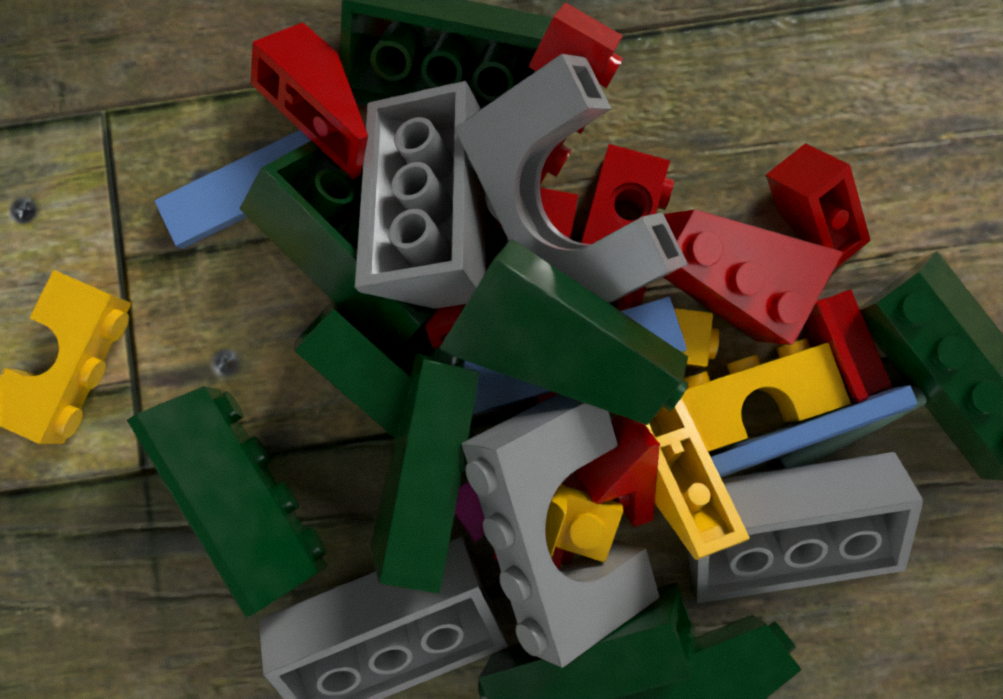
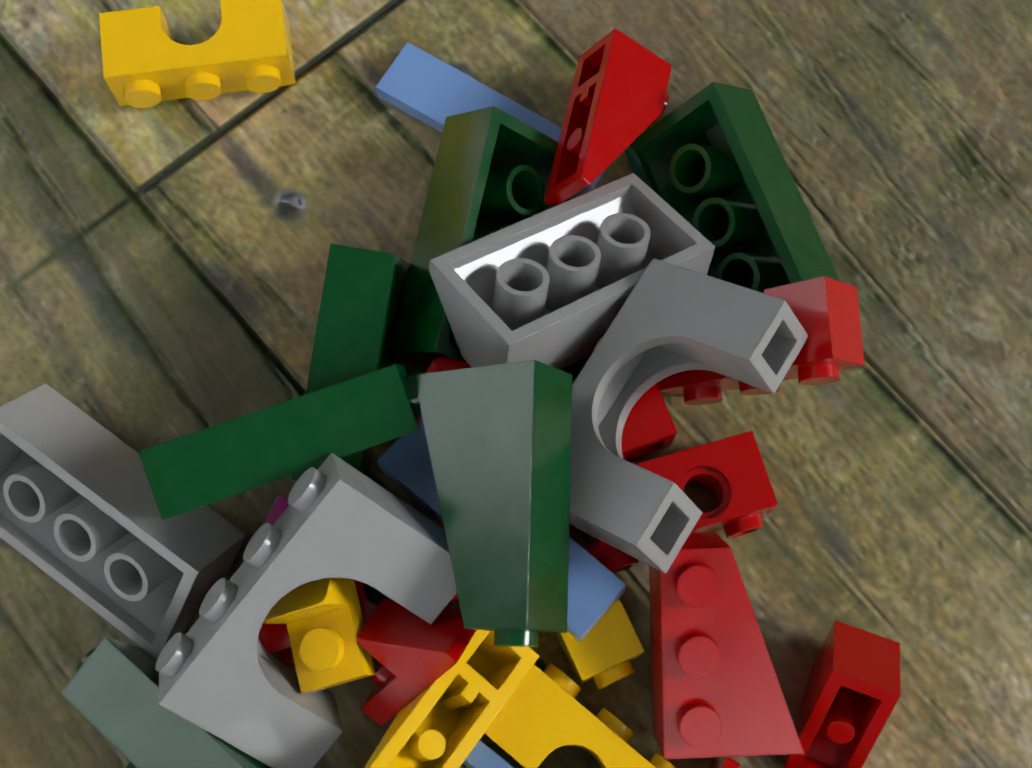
camera: 55 degrees right, 10 degrees down
dark green slope [127,386,328,619] -> none

